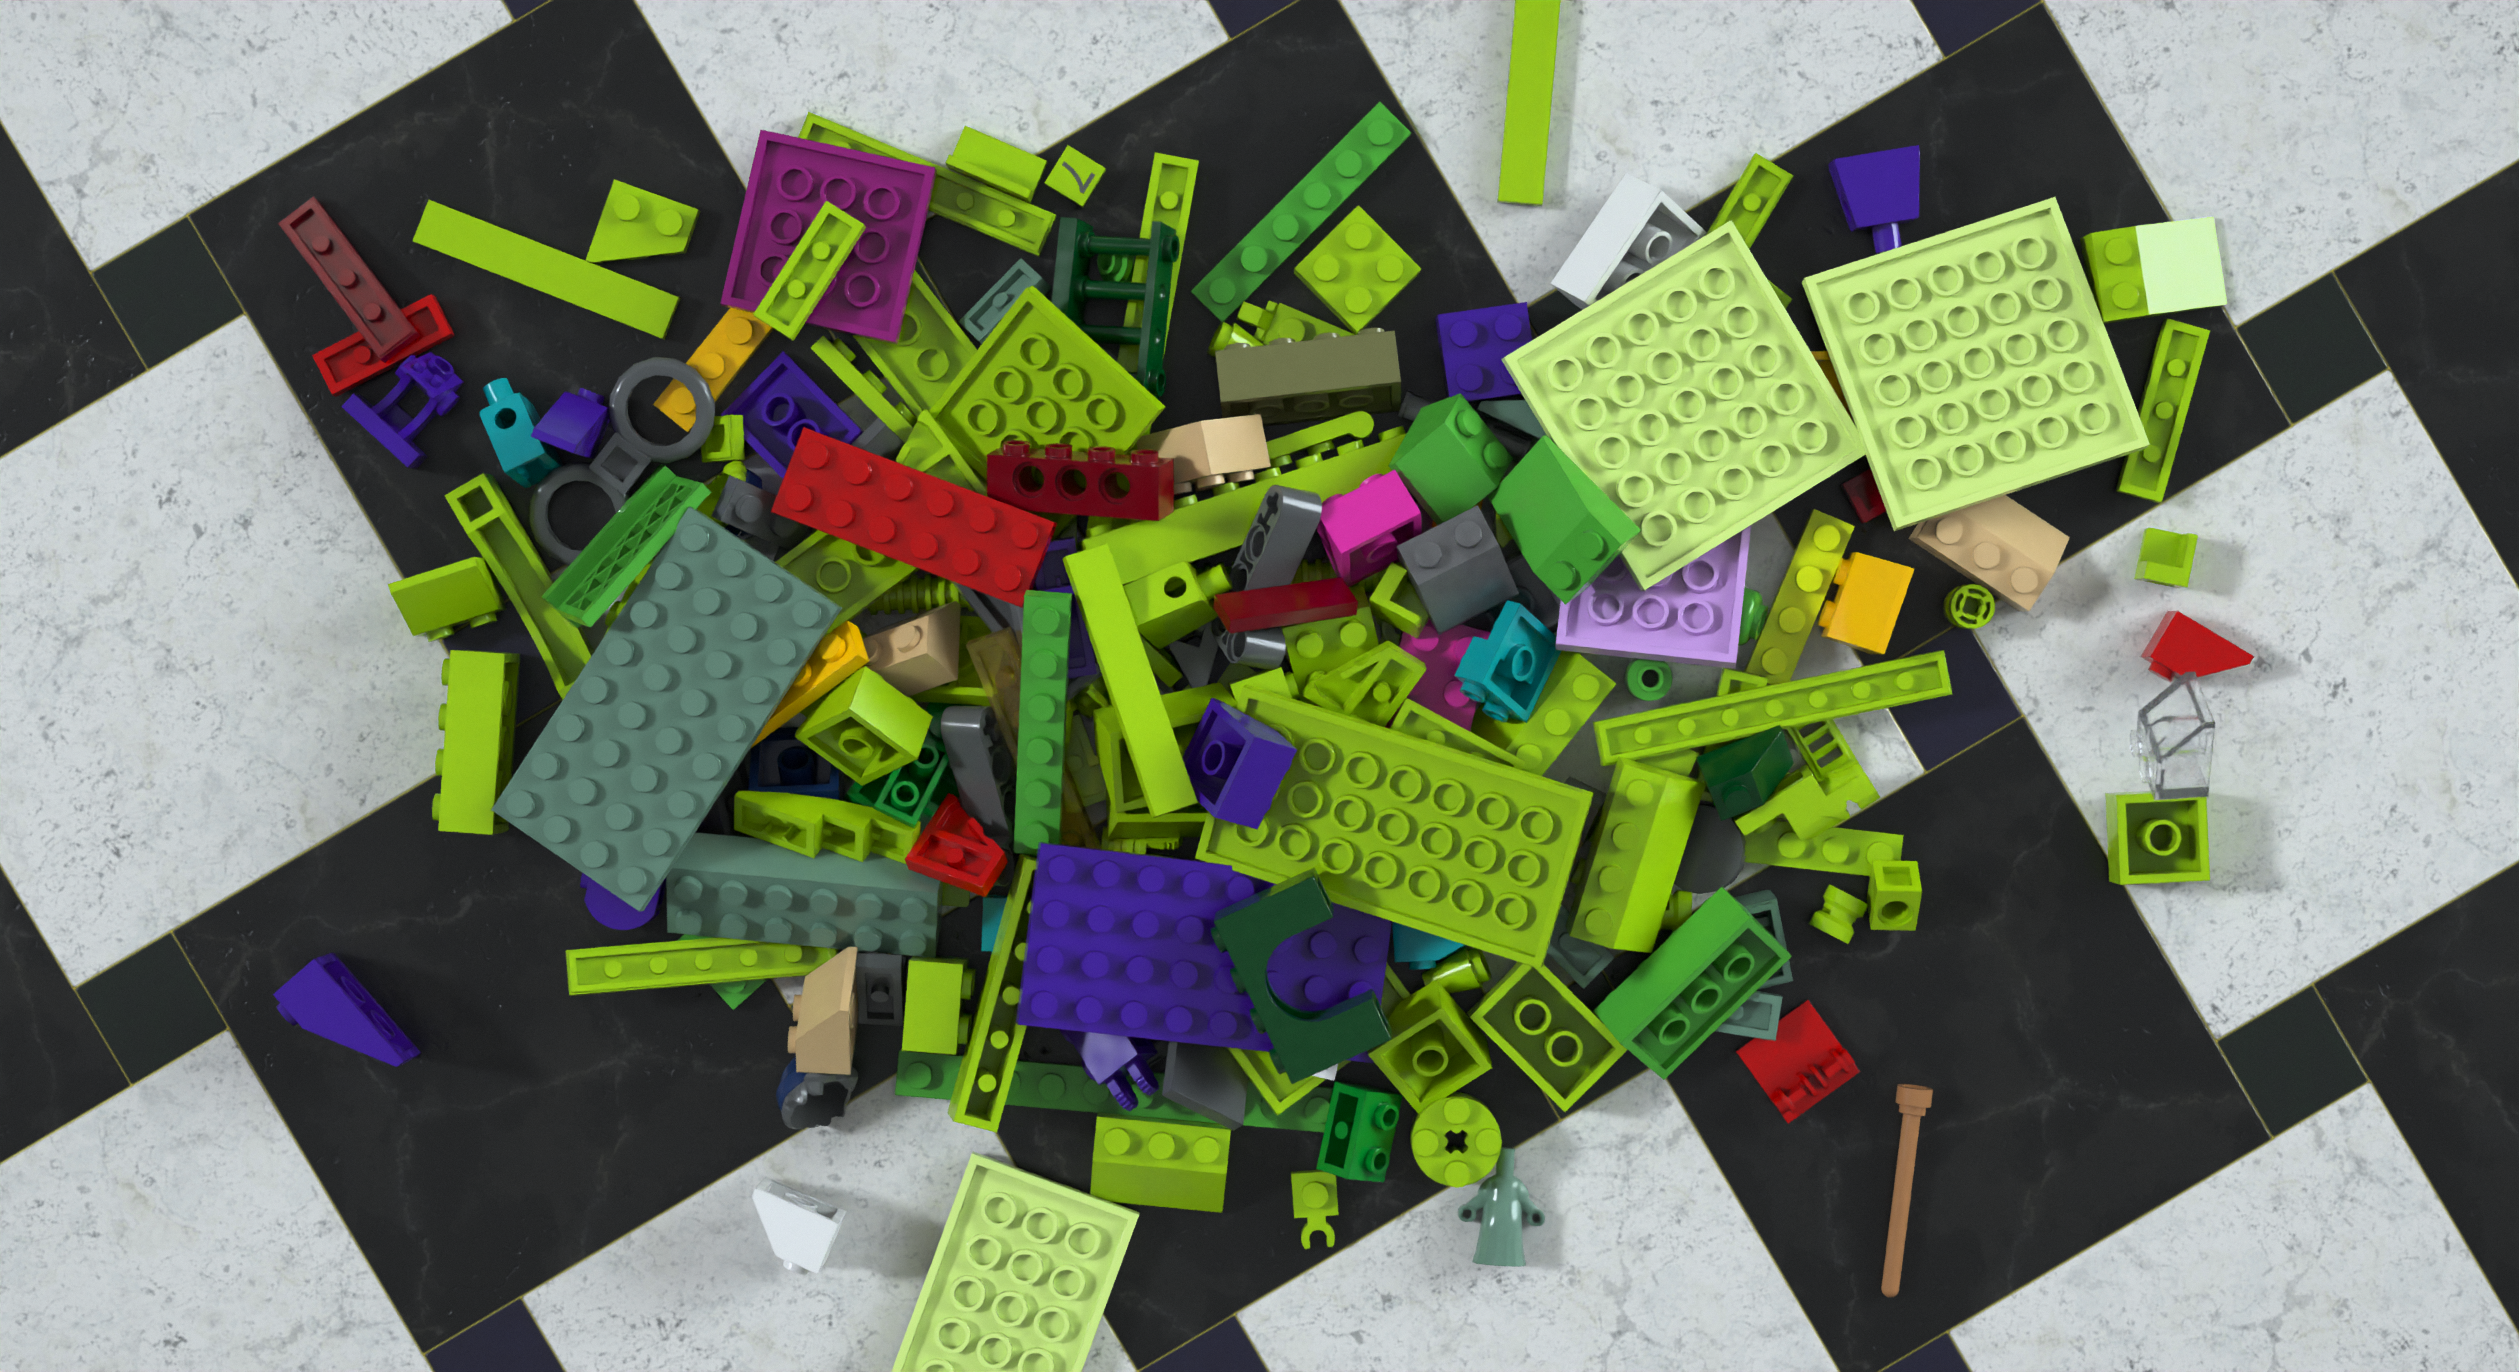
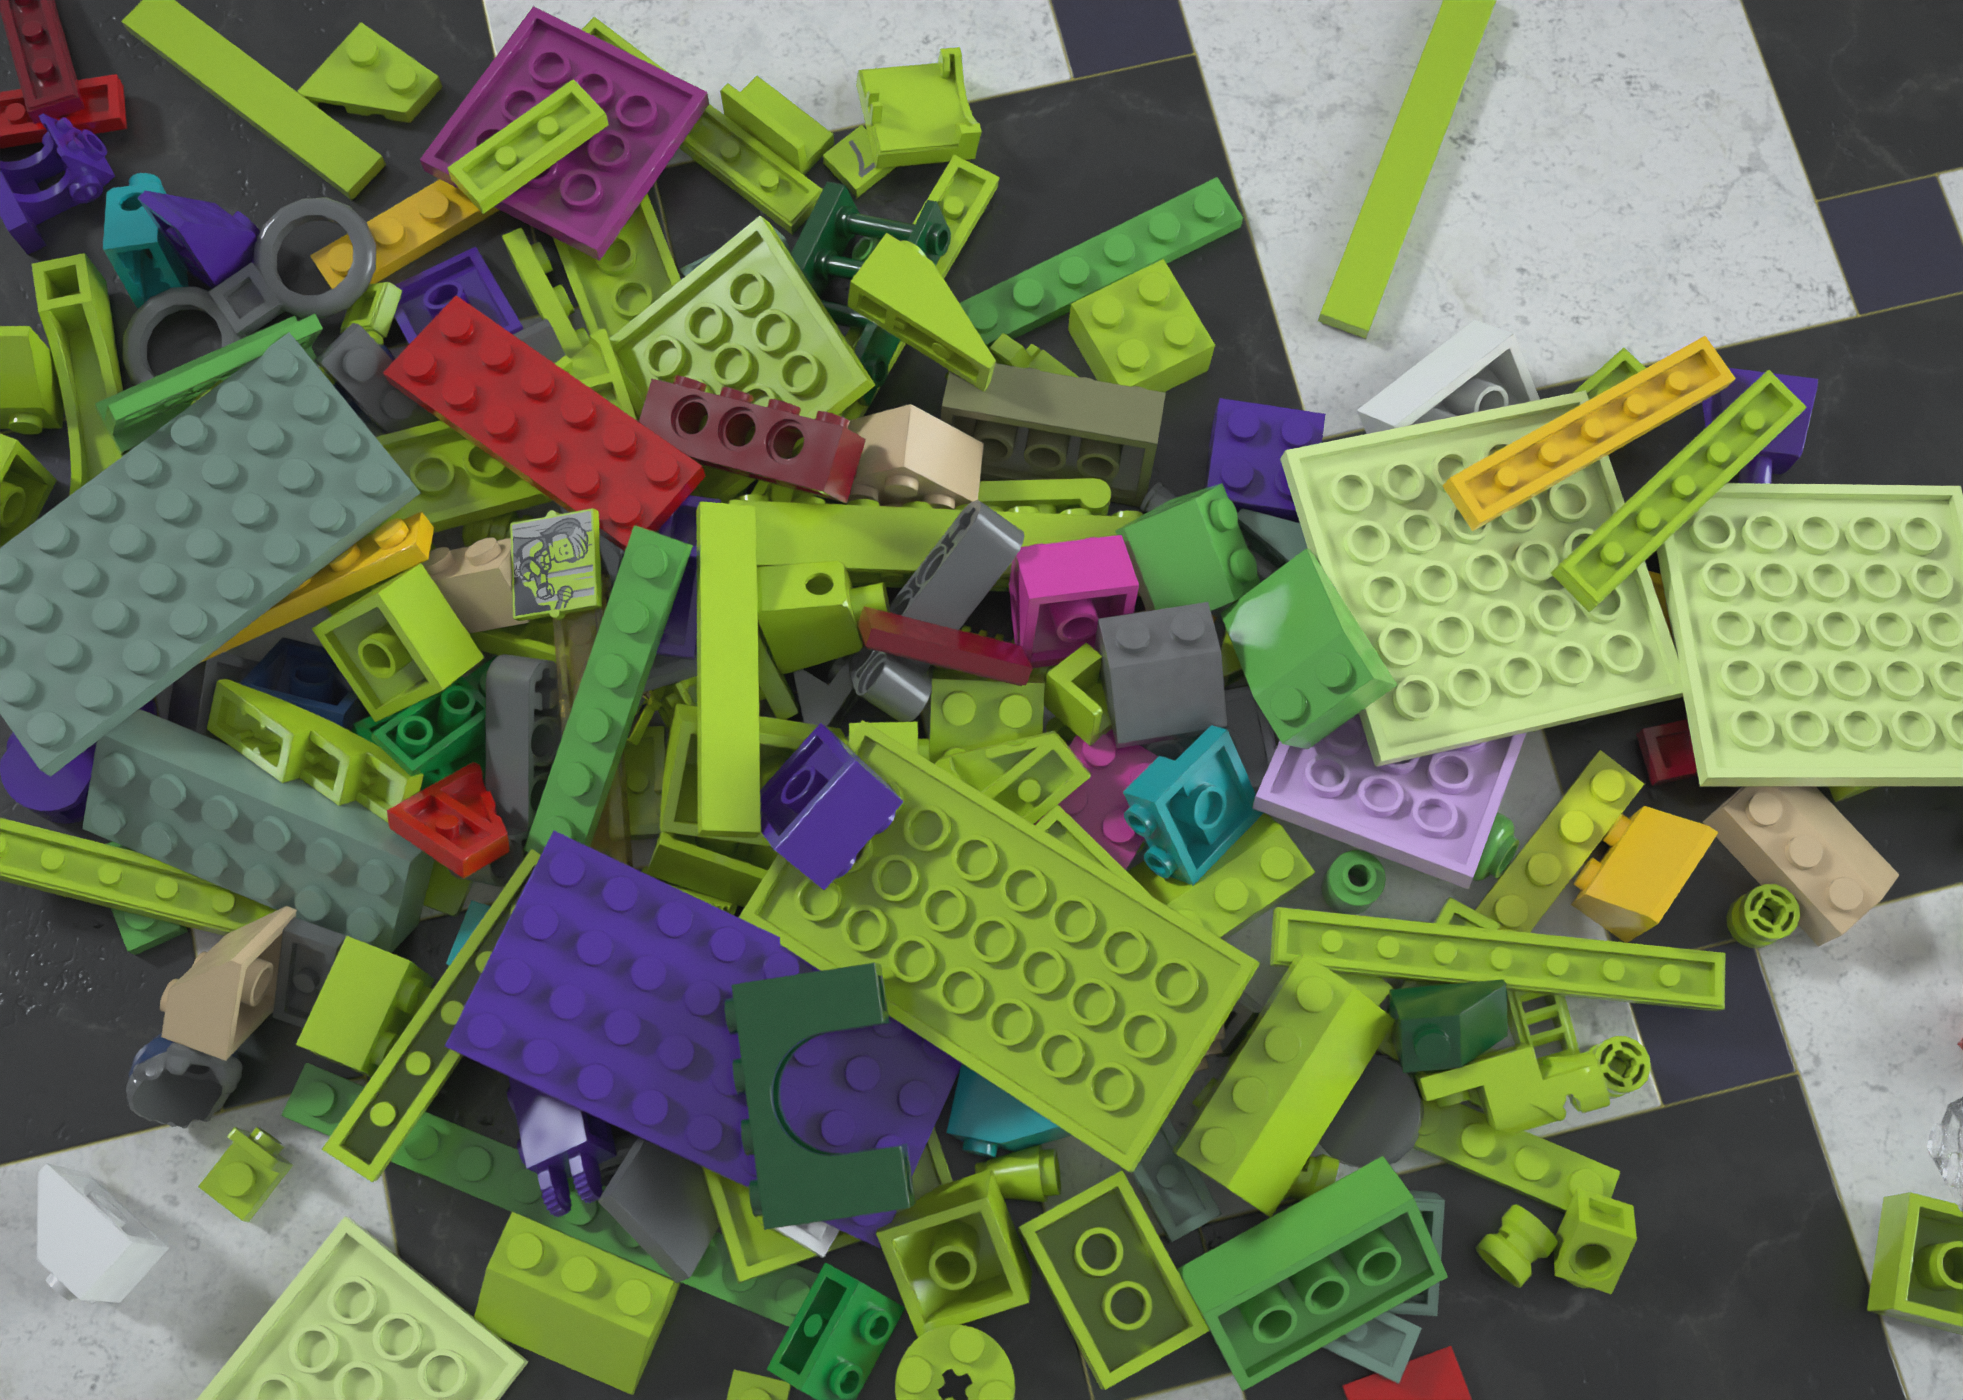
camera: 10 degrees right, 15 degrees down
none -> lime bracket [198,1126,293,1222]
none -> piece [510,509,602,621]
none -> lime slope [847,233,996,392]
none -> lime piece [856,47,982,169]
none -> yellow plate [1443,336,1736,531]
none -> lime tile [1551,370,1807,612]
none -> lime wheel [1586,1036,1651,1099]

